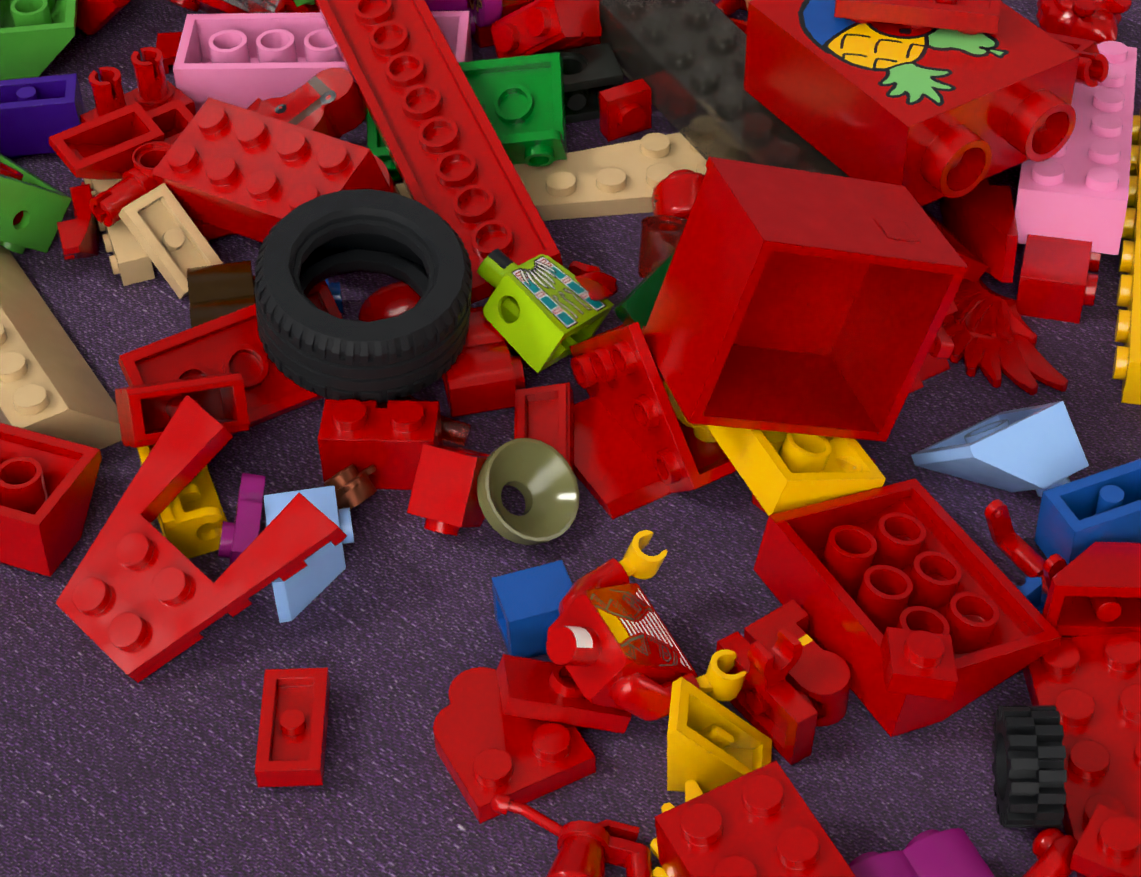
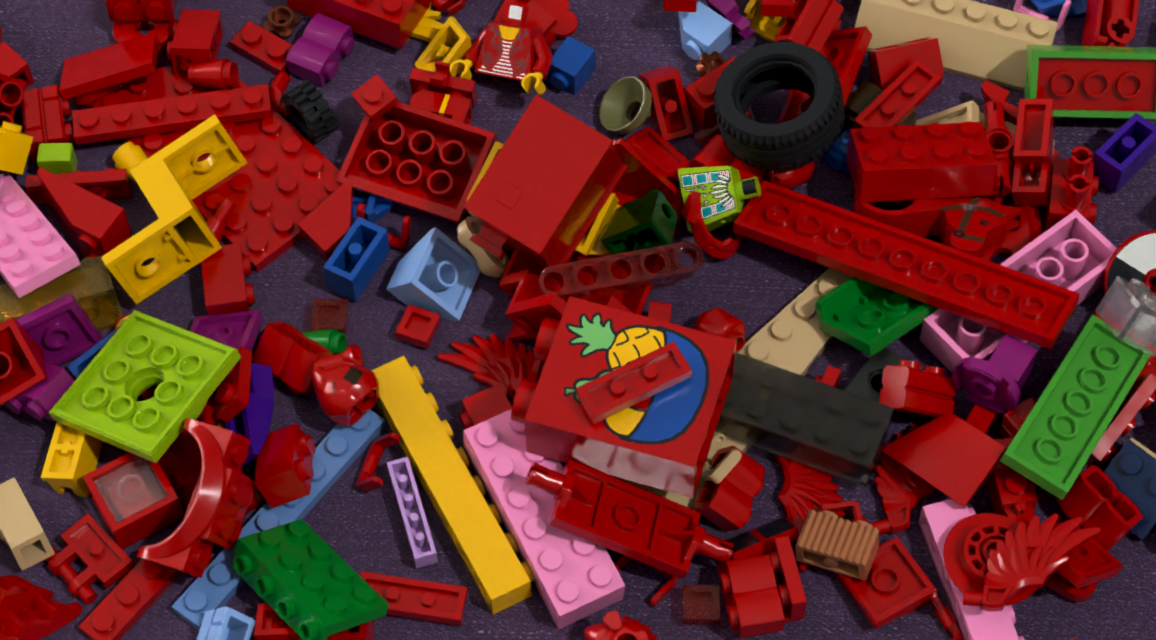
camera: 140 degrees right, 15 degrees up
none -> red plate [395,304,441,349]
none -> tan plate [457,216,510,278]
none -> red plate [853,59,942,128]
none -> red brick [867,37,945,90]

